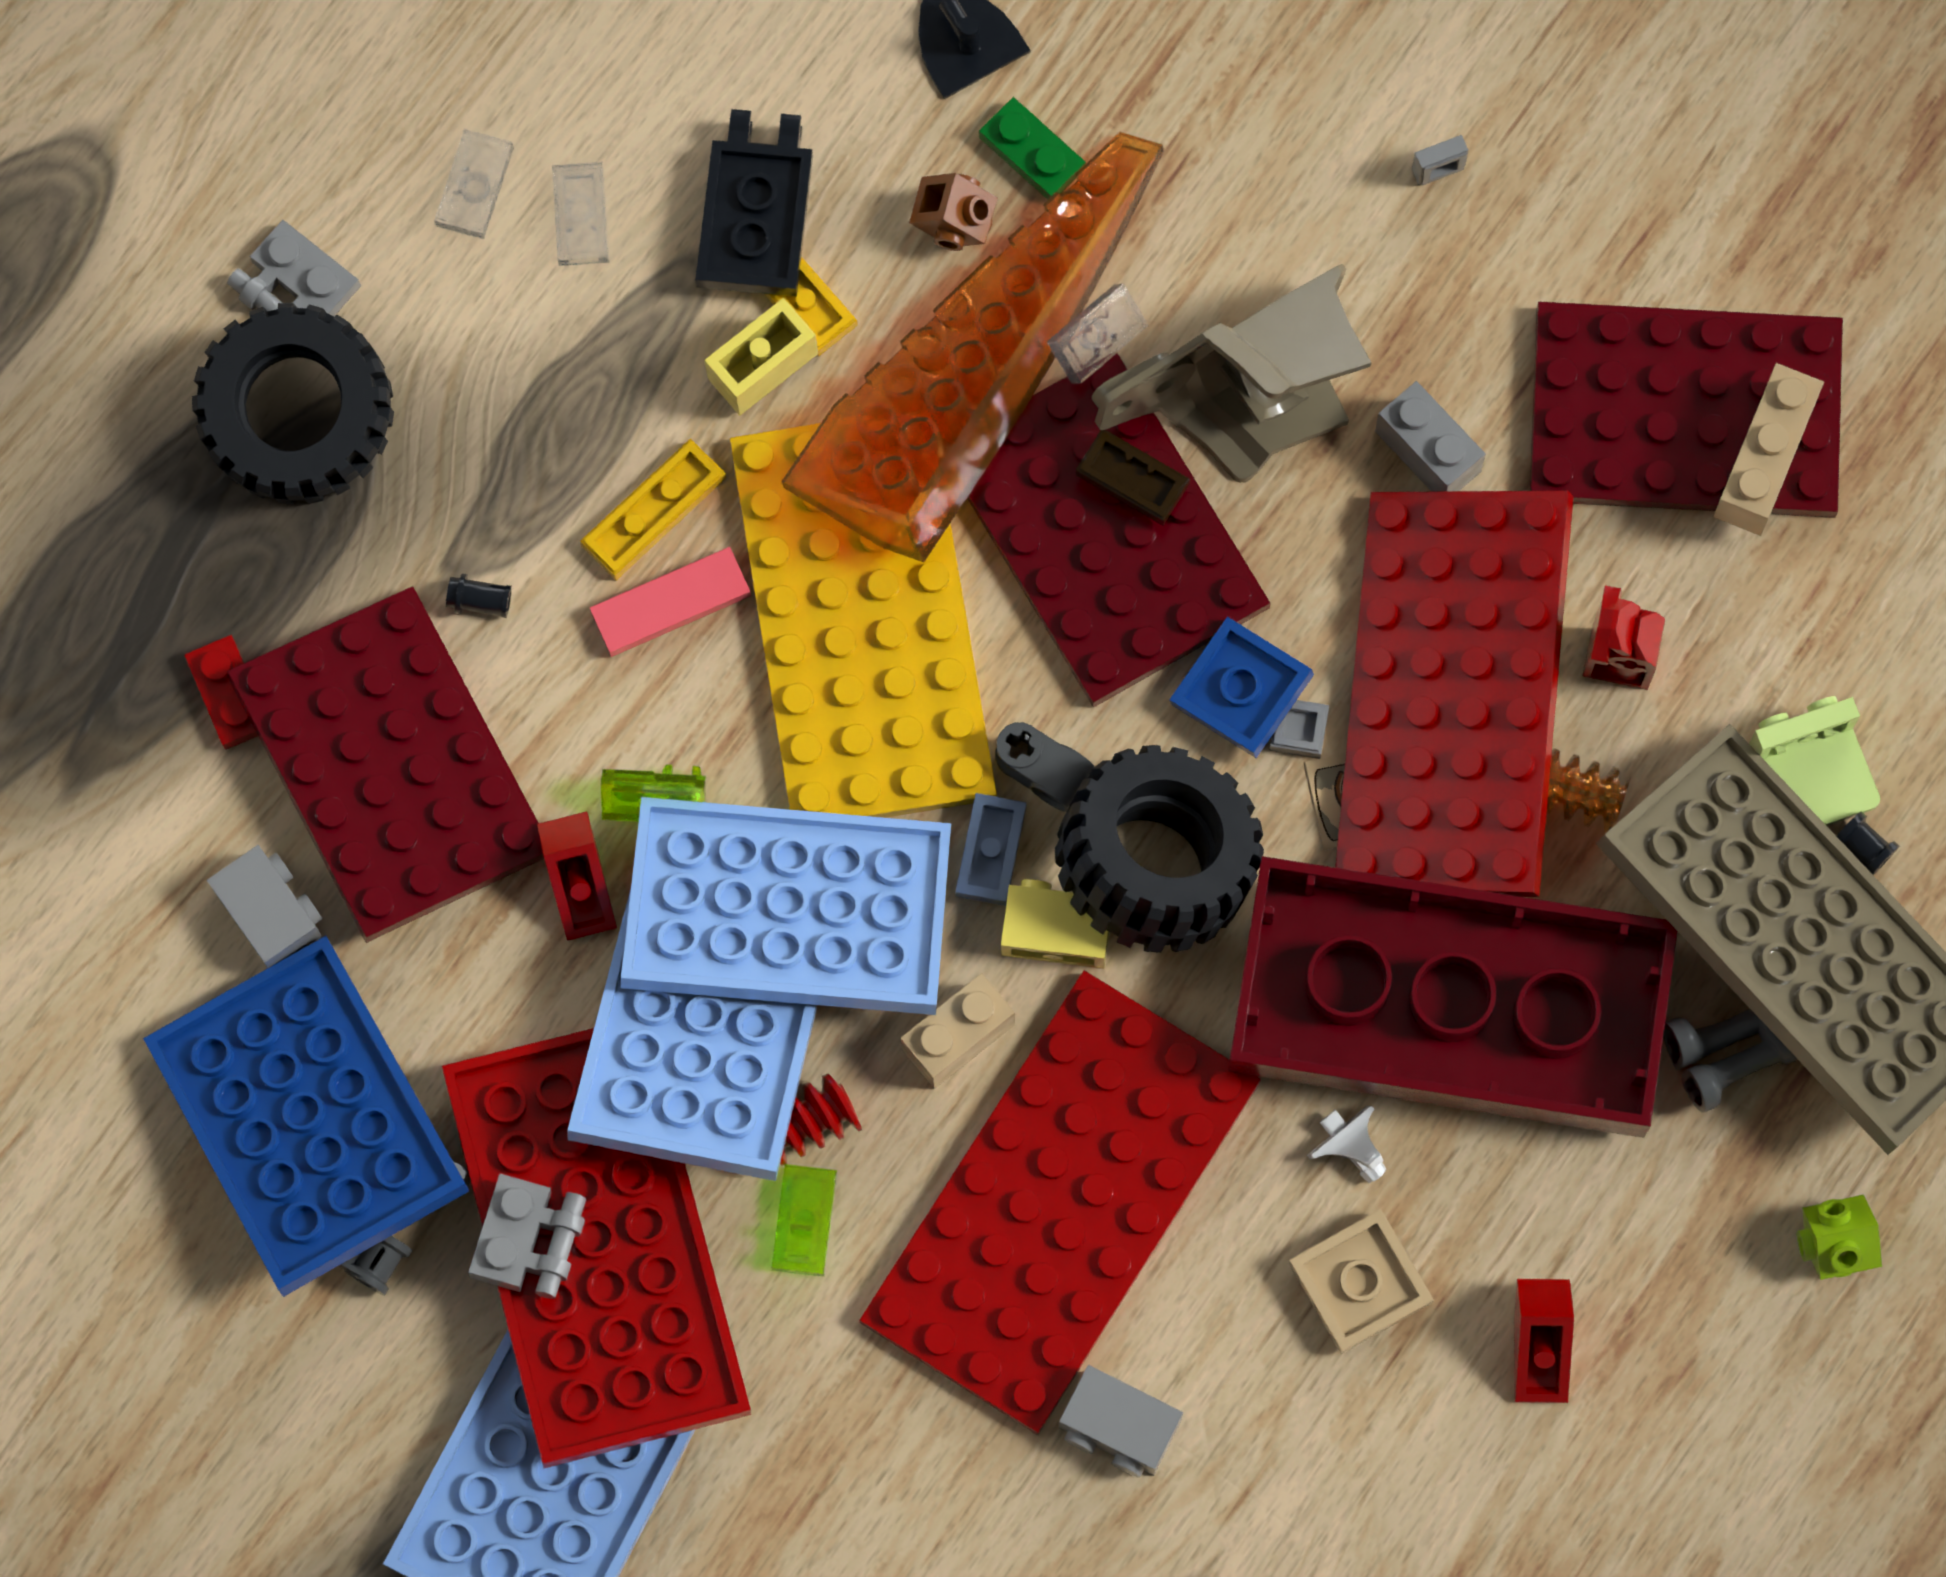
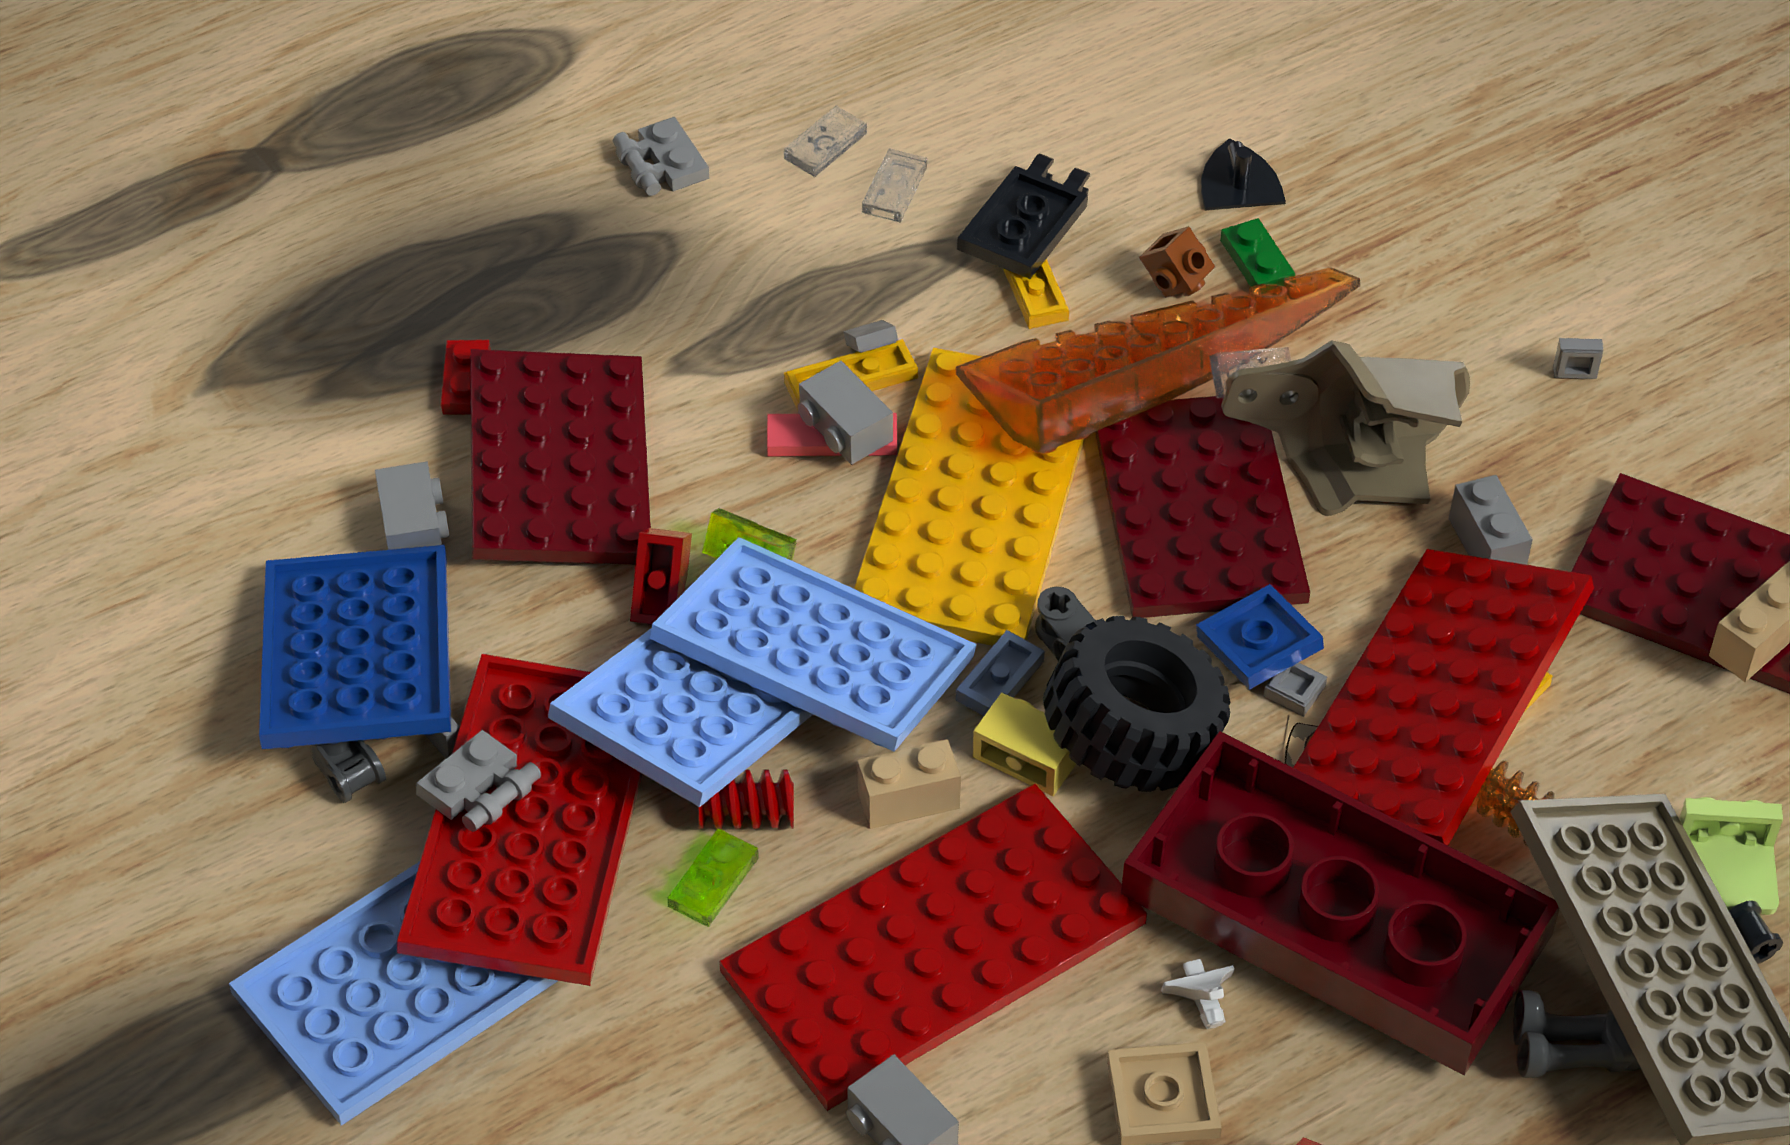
camera: 20 degrees right, 25 degrees down
black tyre [192,303,394,505] -> none
black pin [446,574,512,618] -> none
light yellow brick [704,298,818,416] -> none
dark brown plate [1075,430,1190,526] -> none
red piece [1582,585,1665,690] -> none
none -> light grey brick [798,361,893,465]
none -> light grey tile [843,320,898,353]

